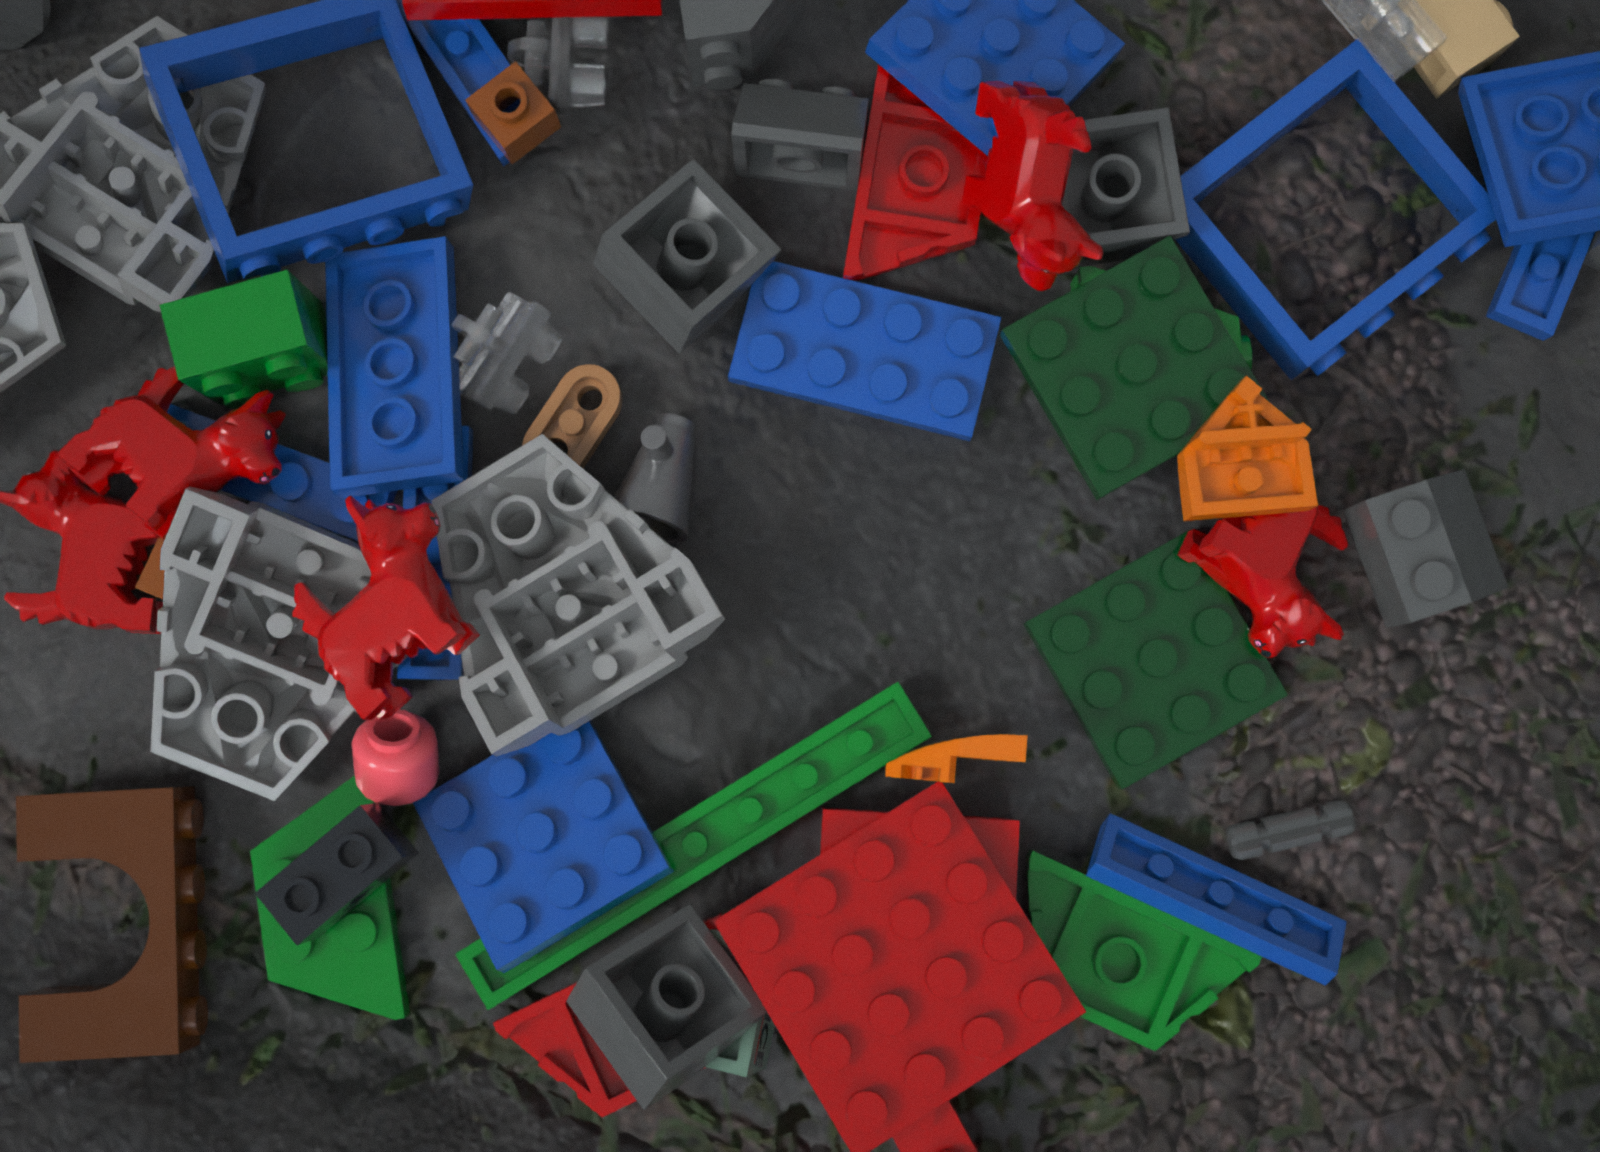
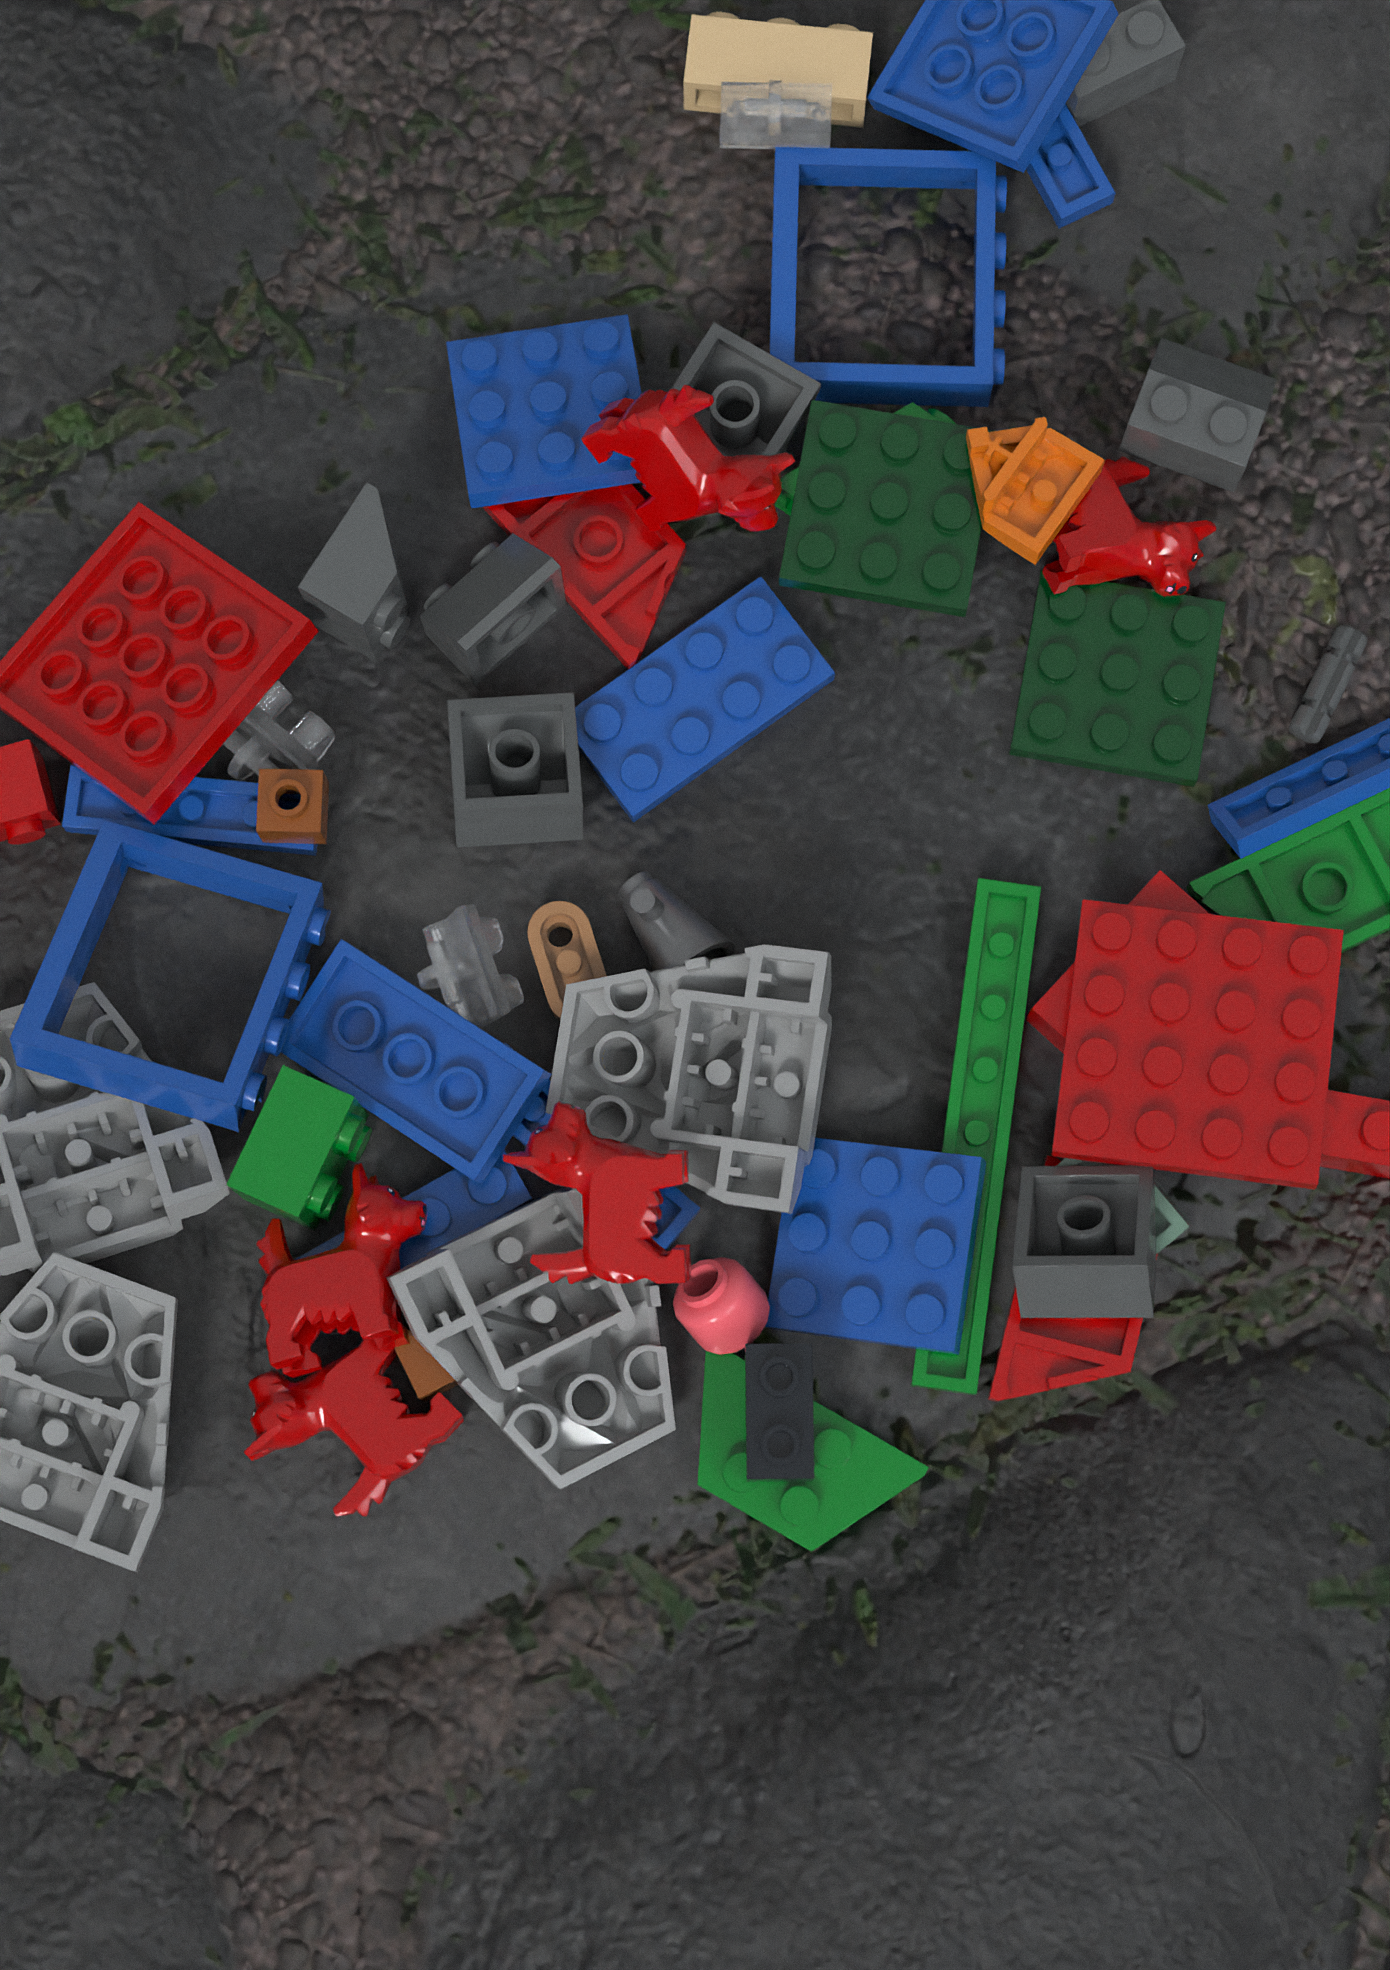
camera: 50 degrees left, 5 degrees down
reddish brown arch [16,786,208,1063] -> none
orange slope [885,734,1028,783] -> none

